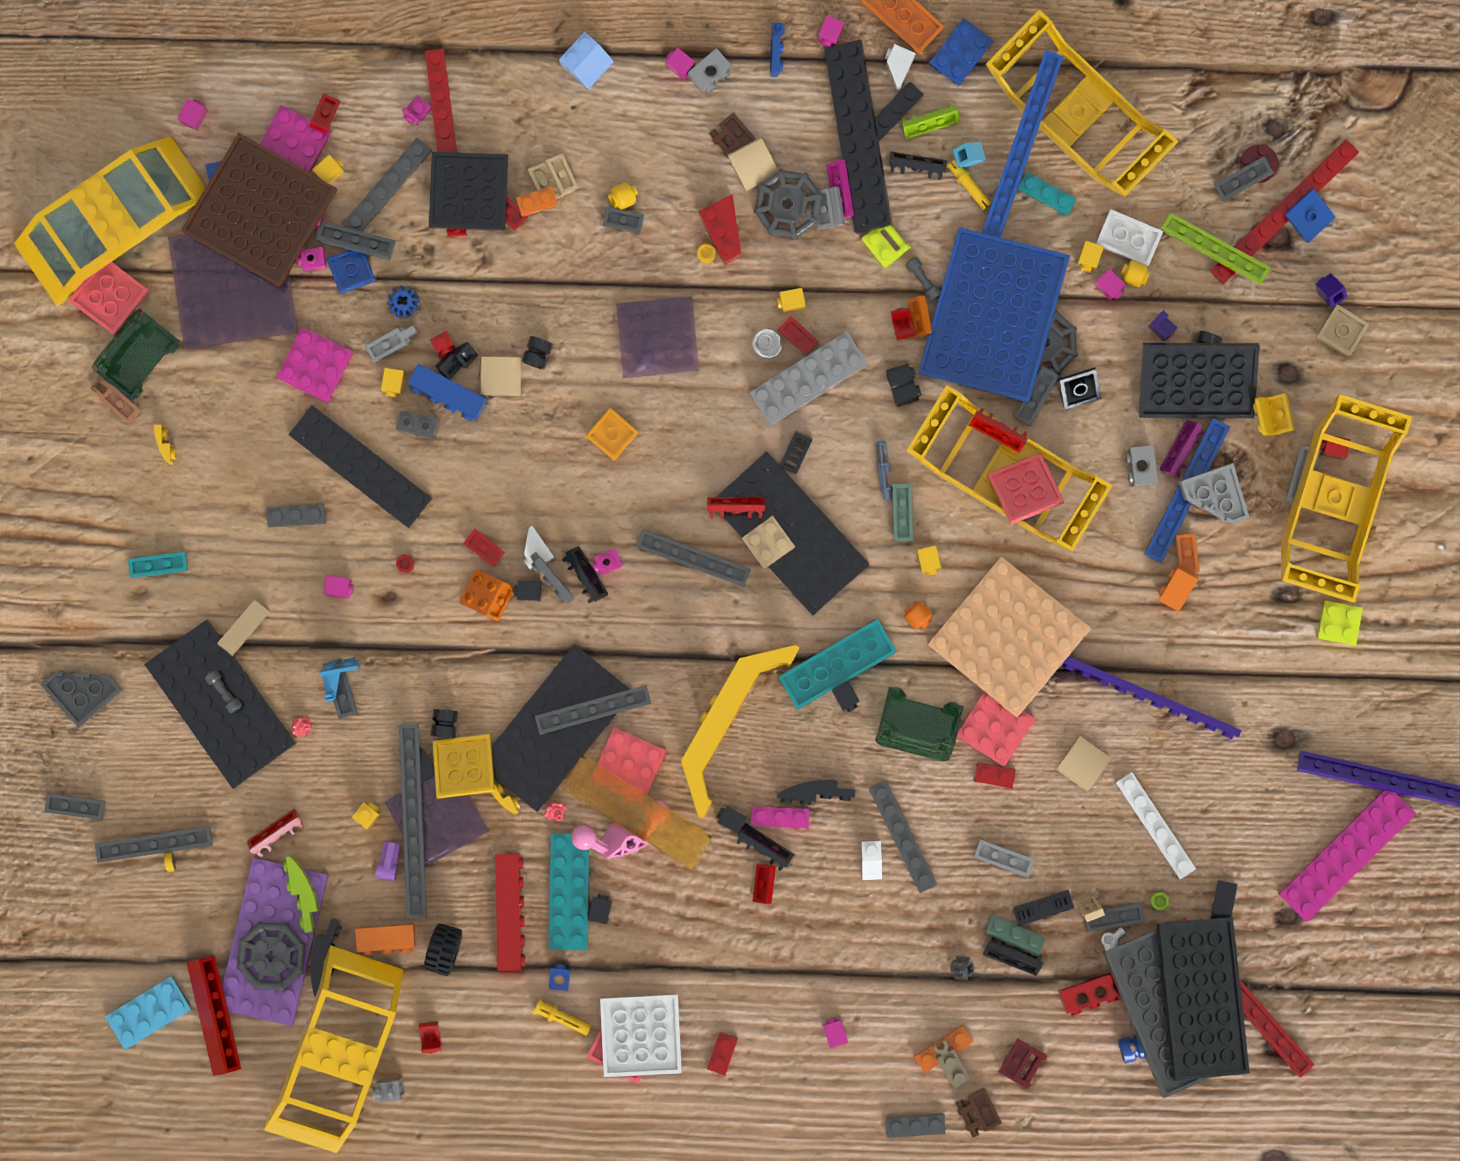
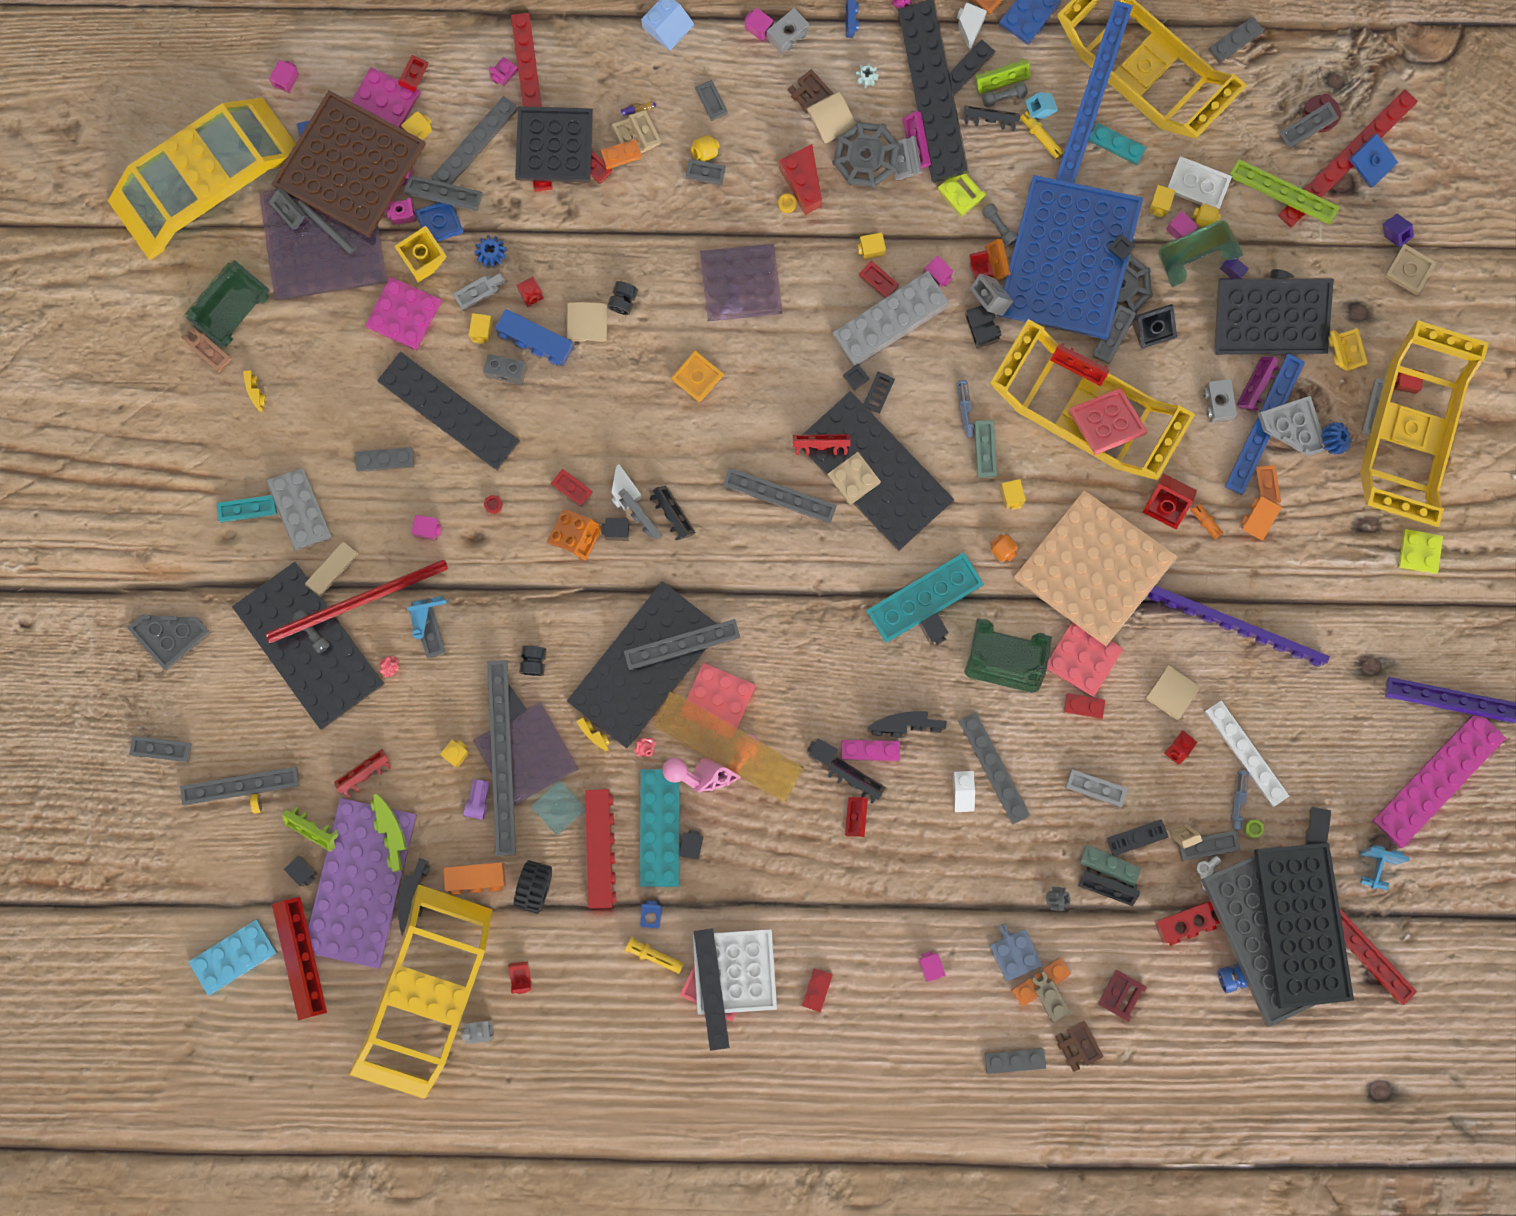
camera: 10 degrees left, 5 degrees down
coral plate [68,262,149,336] -> none
dark grey plate [236,921,306,992] -> none
yellow plate [433,734,495,799] -> none
black slope [435,342,478,380] -> none
dark pink brick [592,548,623,576] -> none
yellow window [681,645,800,819] -> none
white hair [752,329,782,358] -> none
none -> light grey plate [266,468,331,551]
none -> red axle [266,560,448,643]
none -> dark grey plate [269,188,306,229]
none -> lime plate [282,807,338,852]
none -> black brick [284,856,317,887]
none -> dark grey bar [297,200,355,254]
none -> yellow slope [394,226,447,283]
none -> clear light blue plate [531,781,586,835]
none -> piece [620,101,656,116]
none -> black plate [693,928,730,1051]
none -> dark grey tile [695,80,728,121]
none -> black plate [843,364,869,391]
none -> light aqua gear [855,63,879,88]
none -> dark pink brick [923,255,953,288]
none -> light grey brick [970,274,1013,316]
none -> dark grey piece [982,82,1028,107]
none -> sand blue plate [988,923,1043,982]
none -> black plate [1108,234,1135,262]
none -> red slope [1142,473,1197,529]
none -> clear green windscreen [1158,220,1244,287]
none -> red bracket [1164,730,1197,765]
none -> orange pin [1190,503,1224,540]
none -> dark grey plate [1208,16,1264,64]
none -> sand blue piece [1232,770,1249,830]
none -> blue gear [1320,422,1352,455]
none -> dark azure plate [1359,845,1410,891]

